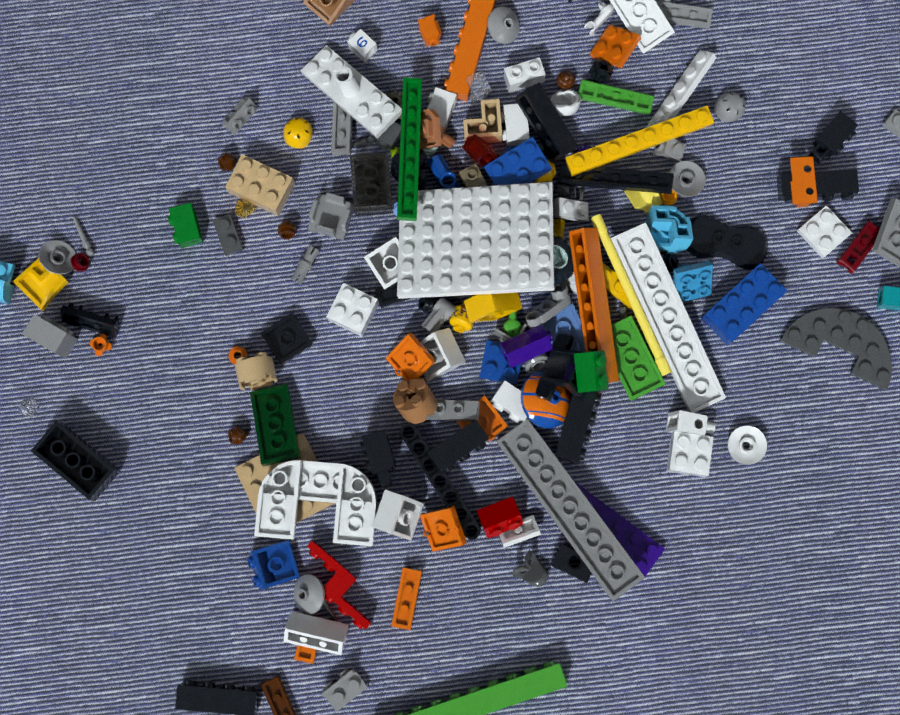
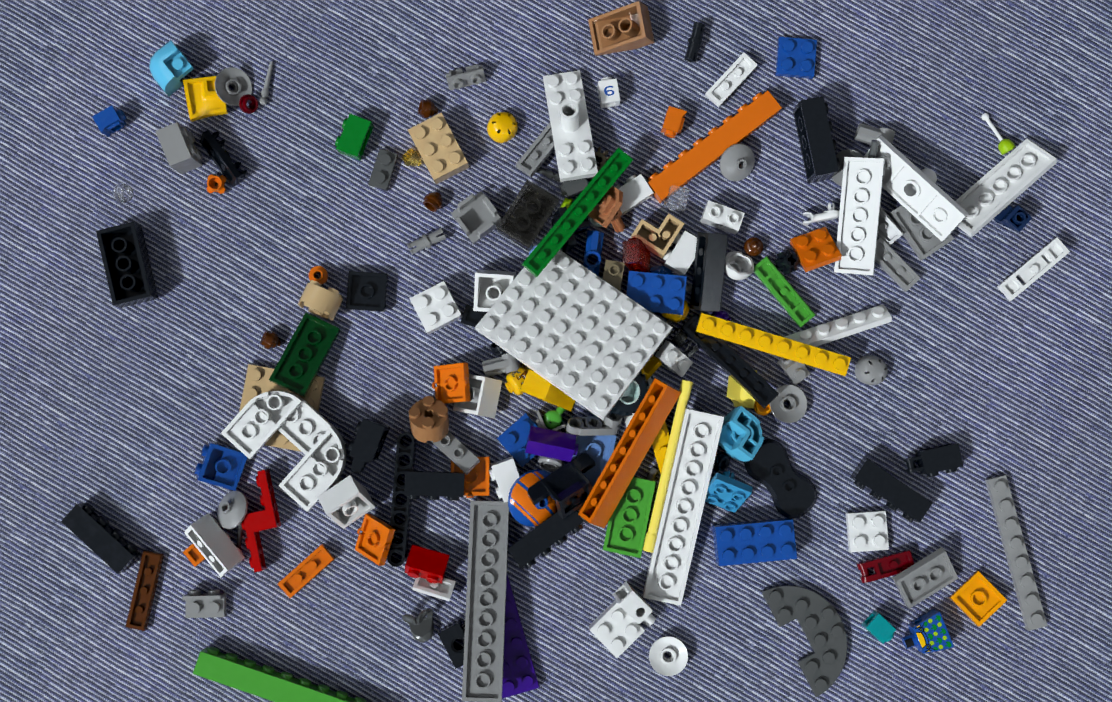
camera: 30 degrees right, 5 degrees up
green brick [574,351,609,393] -> none
orange piece [790,156,818,208] -> none

